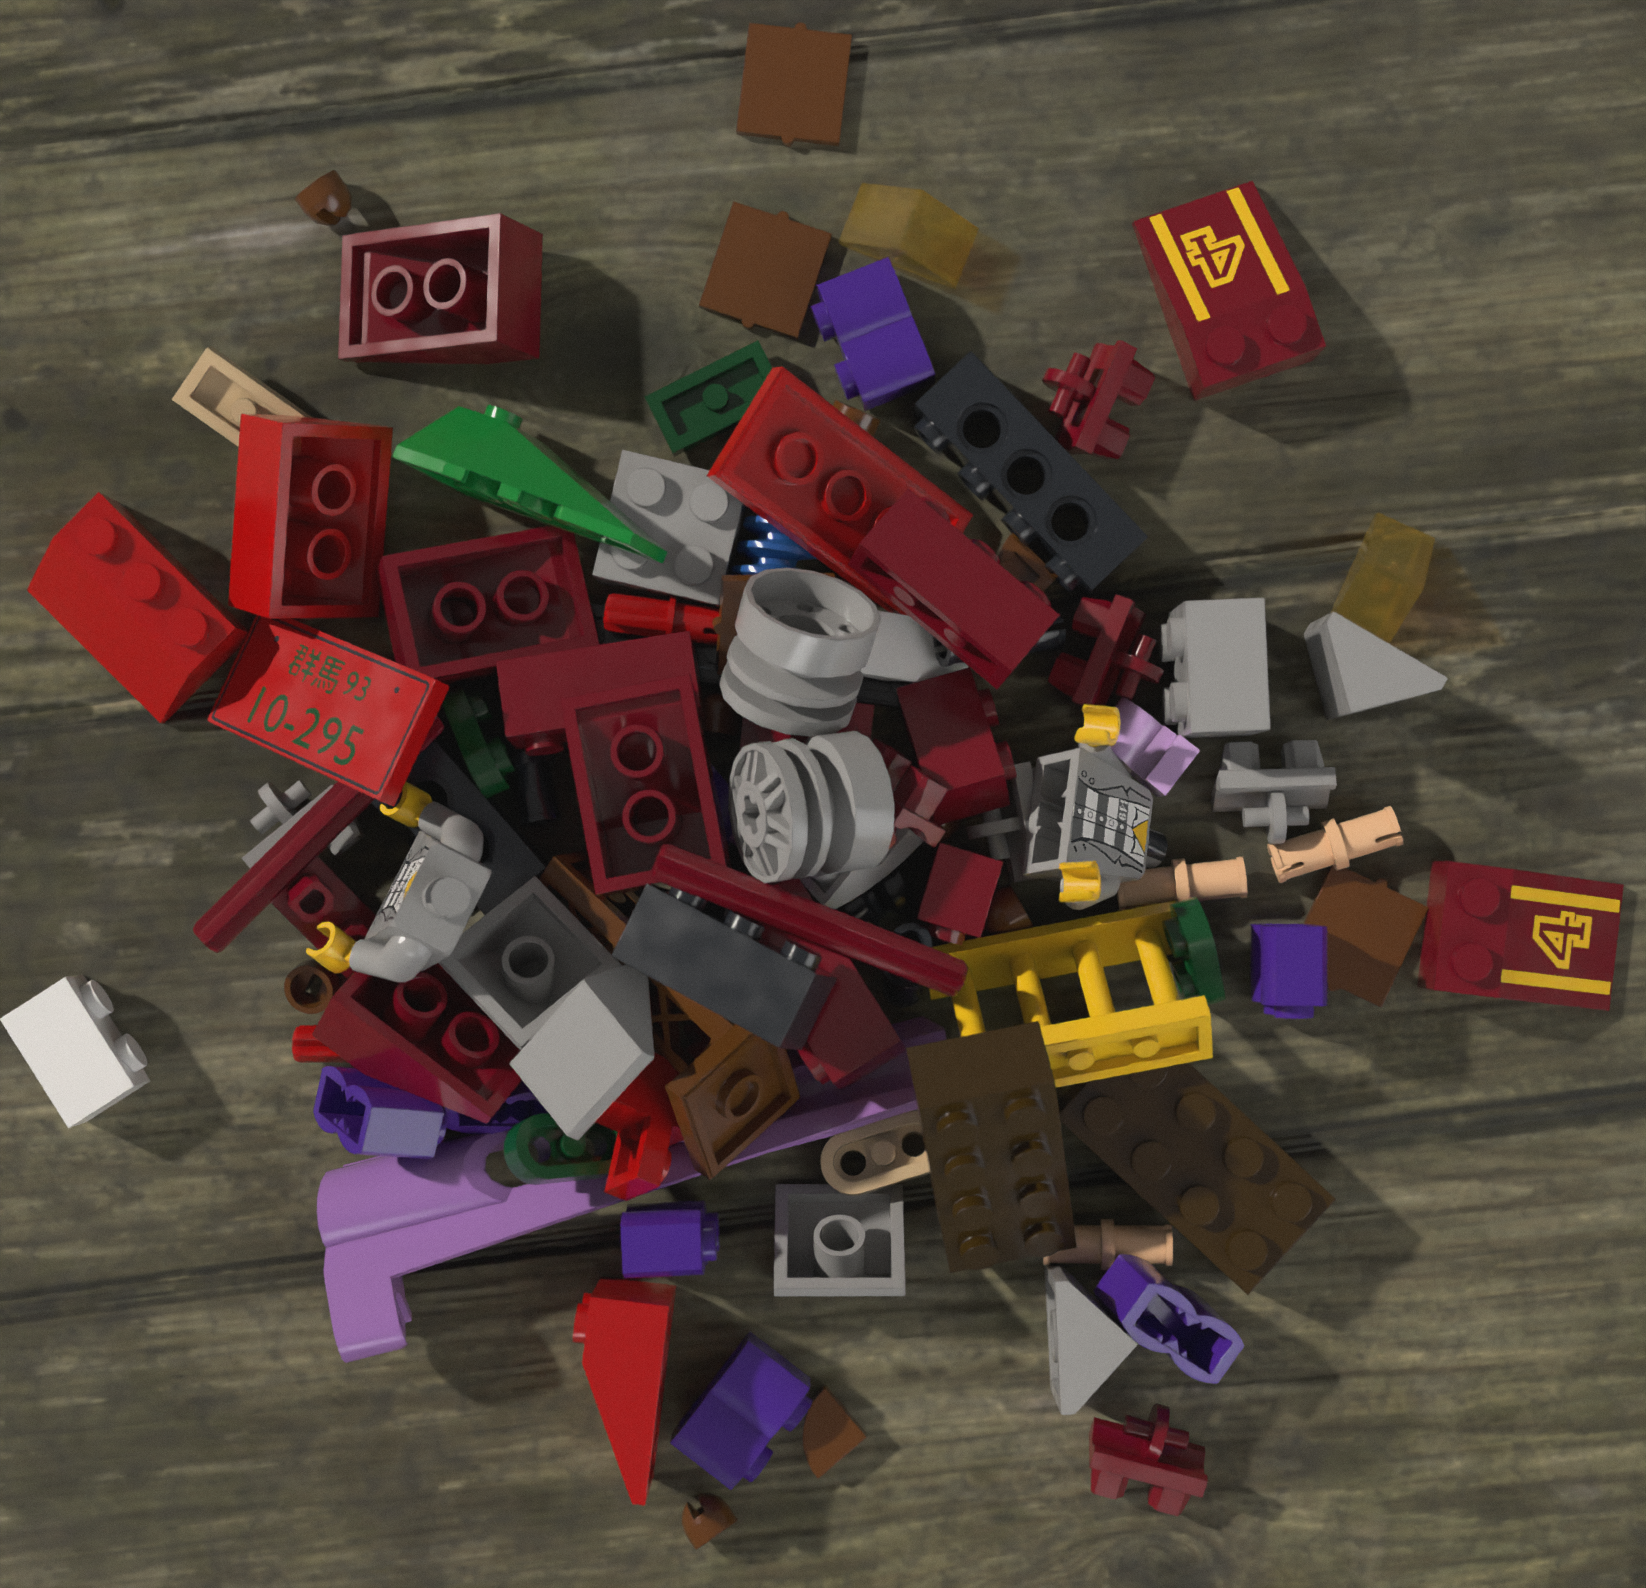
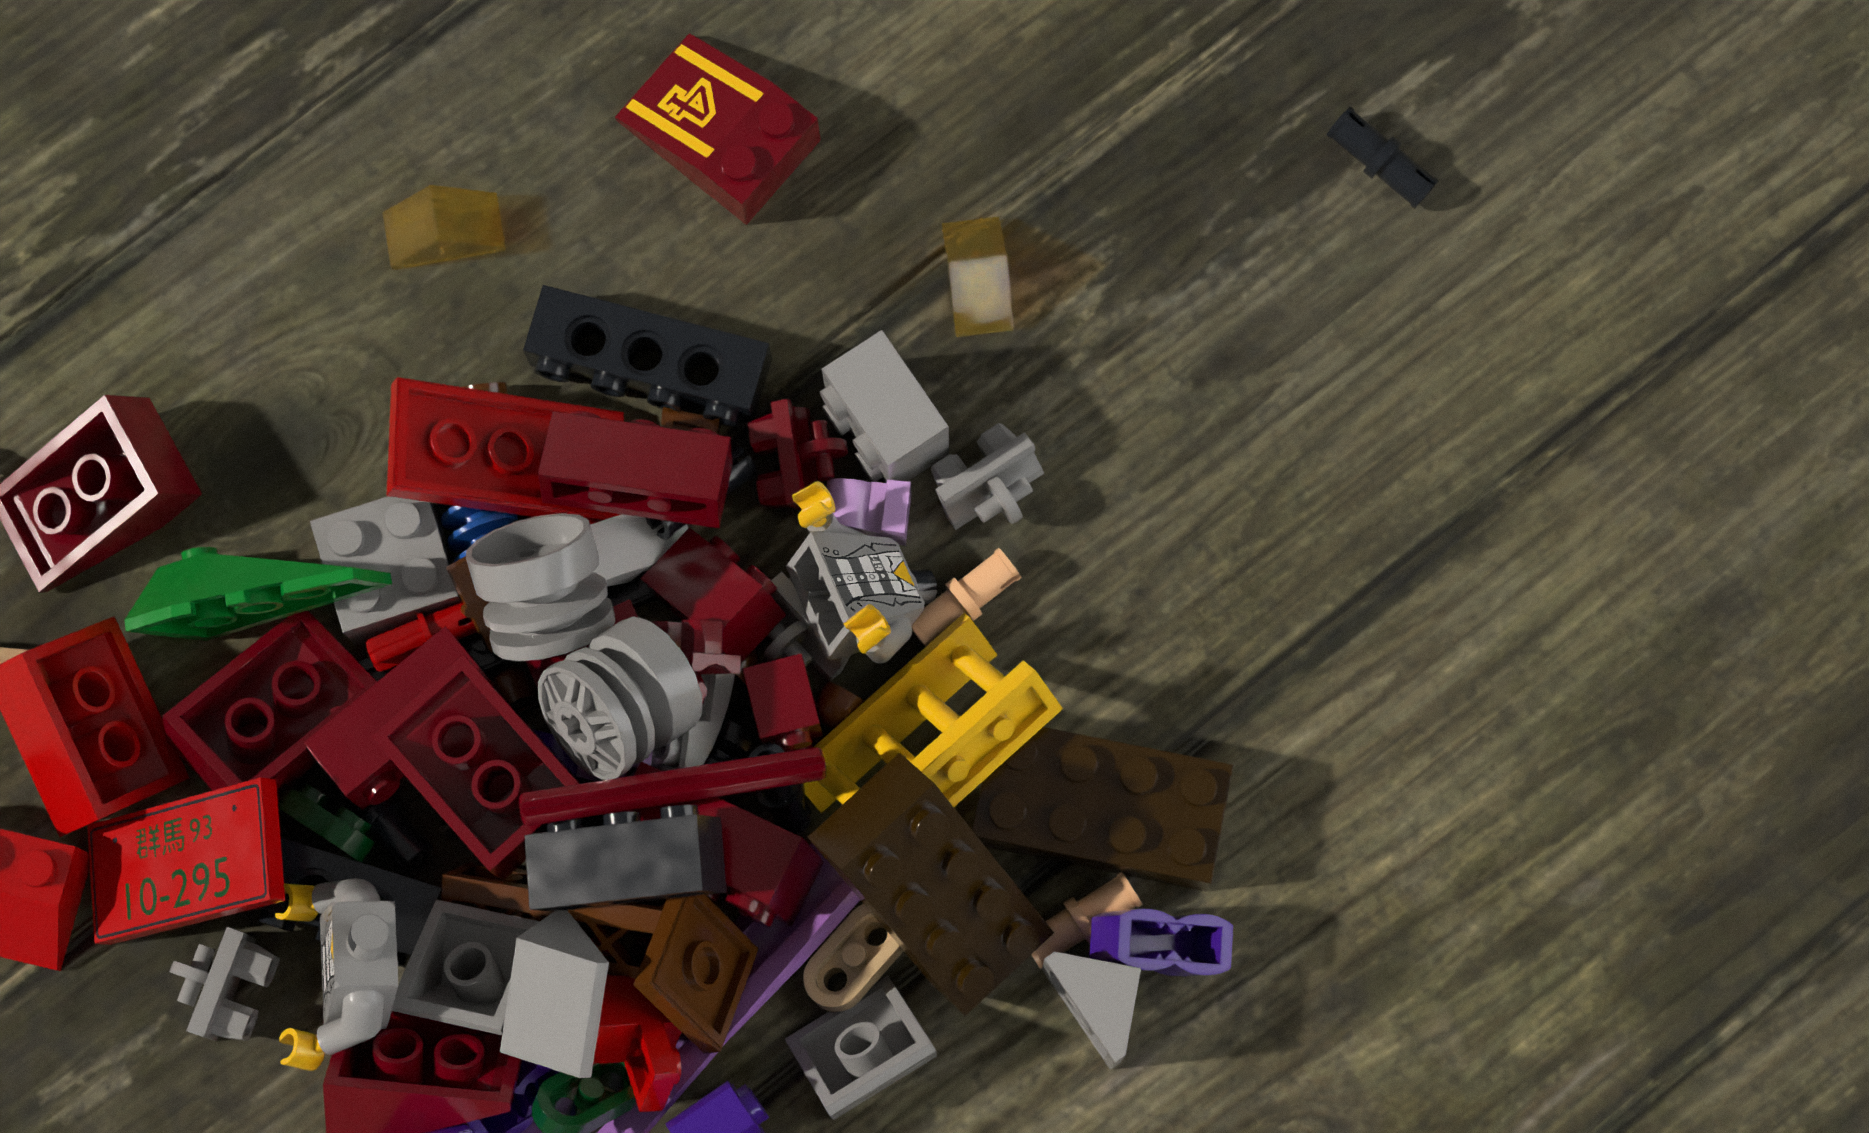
camera: 35 degrees left, 10 degrees down
dark red axle [193,715,444,953] -> none
dark red hips [271,856,376,978] -> none
reddish brown hinge [284,959,341,1014] -> none
dark green plate [644,340,772,457] -> none
reddish brown piece [699,201,832,340] -> none
reddish brown piece [736,22,852,147] -> none
dark purple brick [811,257,935,411] -> none
dark red hips [1042,340,1155,459] -> none
dark red hips [1089,1403,1208,1516] -> none
dark green plate [1162,896,1226,1005] -> none
dark purple brick [1250,924,1328,1019] -> none
light nougat pin [1267,806,1403,883] -> none
reddish brown piece [1303,865,1429,1008] -> none
light grey slope [1304,611,1448,720] -> none
dark red slope [1417,861,1624,1011] -> none

